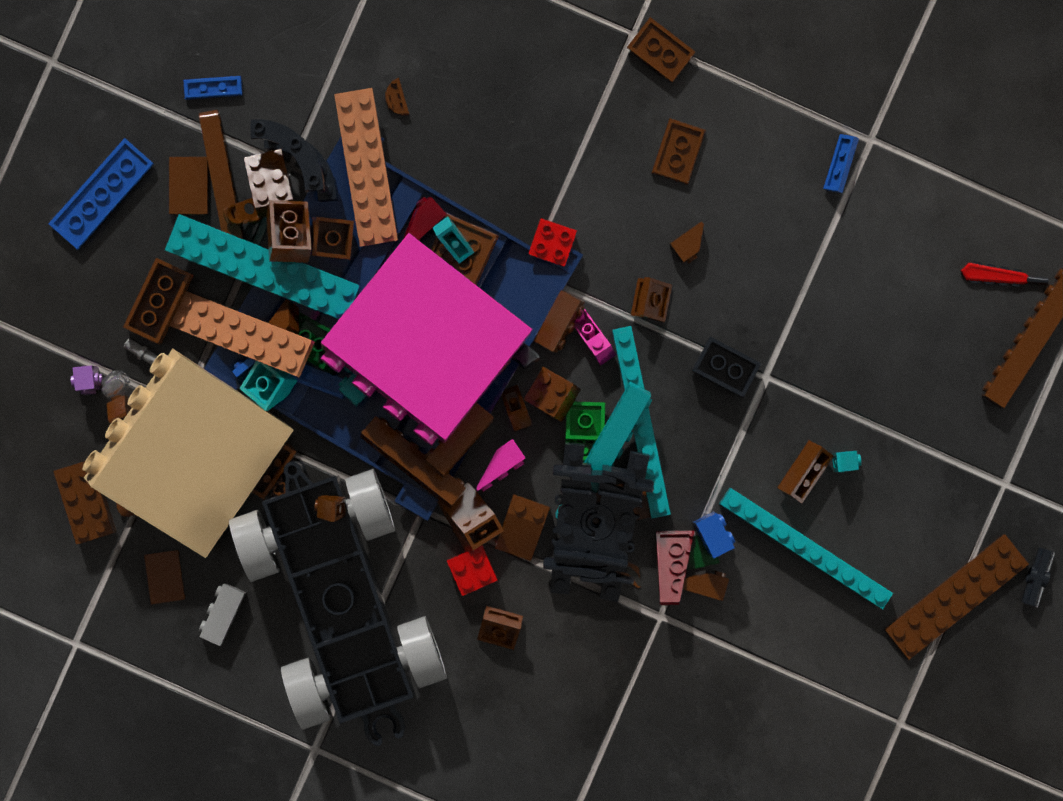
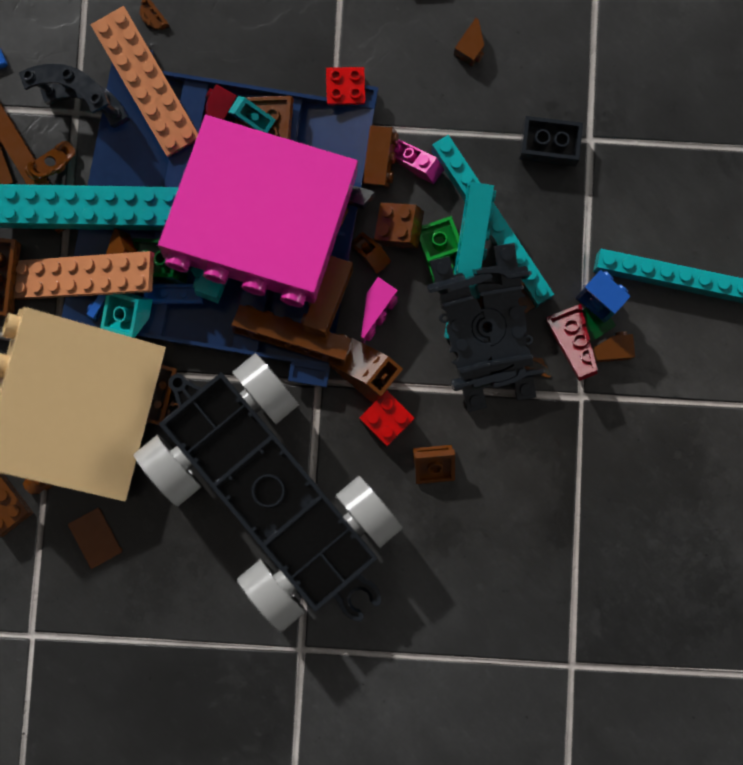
camera: 20 degrees left, 5 degrees down
light grey brick [199,583,247,646] -> none
brick [244,149,294,218] -> none
reddish brown brick [266,200,311,263] -> none
reddish brown brick [310,217,354,260] -> none
reddish brown slope [315,495,346,522] -> none
reddish brown slope [495,494,550,561] -> none
reddish brown bracket [631,277,672,322] -> none
reddish brown brick [777,440,834,504] -> none
teal slope [832,451,861,472] -> none

